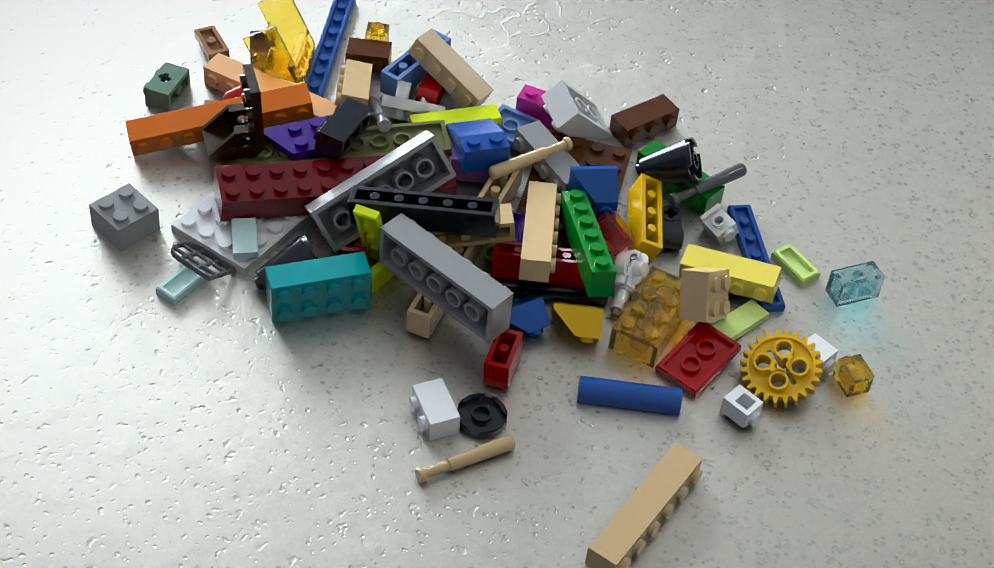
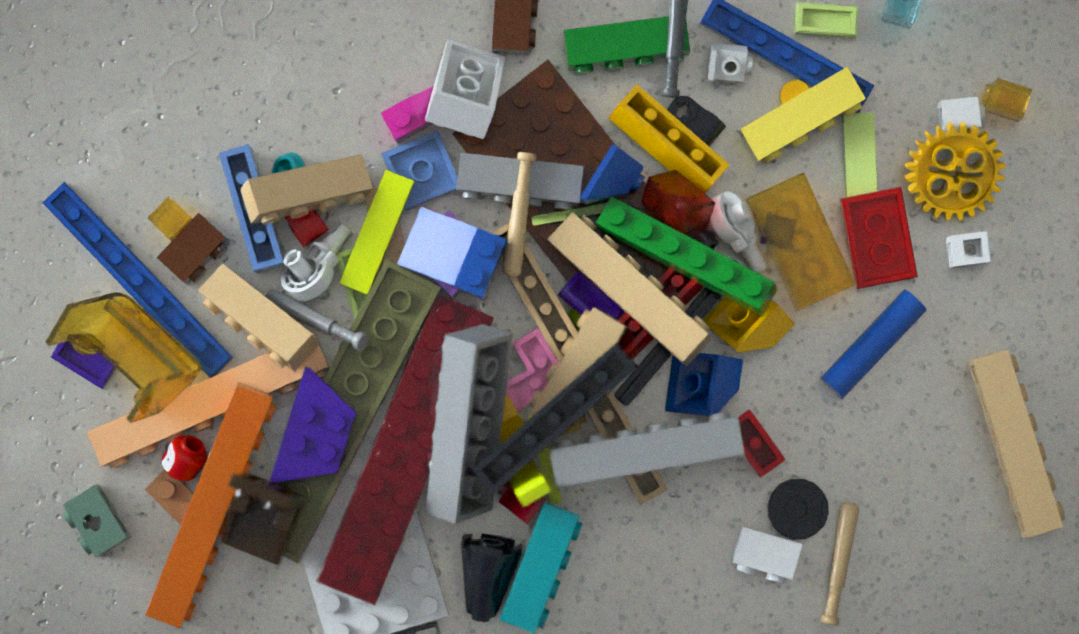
camera: 45 degrees left, 40 degrees up
medium nougat plate [194,25,230,61] -> none
light aqua tile [231,217,258,259] -> none
black brick [313,97,373,161] -> none
black cone [636,137,702,184] -> none
tan brick [679,266,731,323] -> none

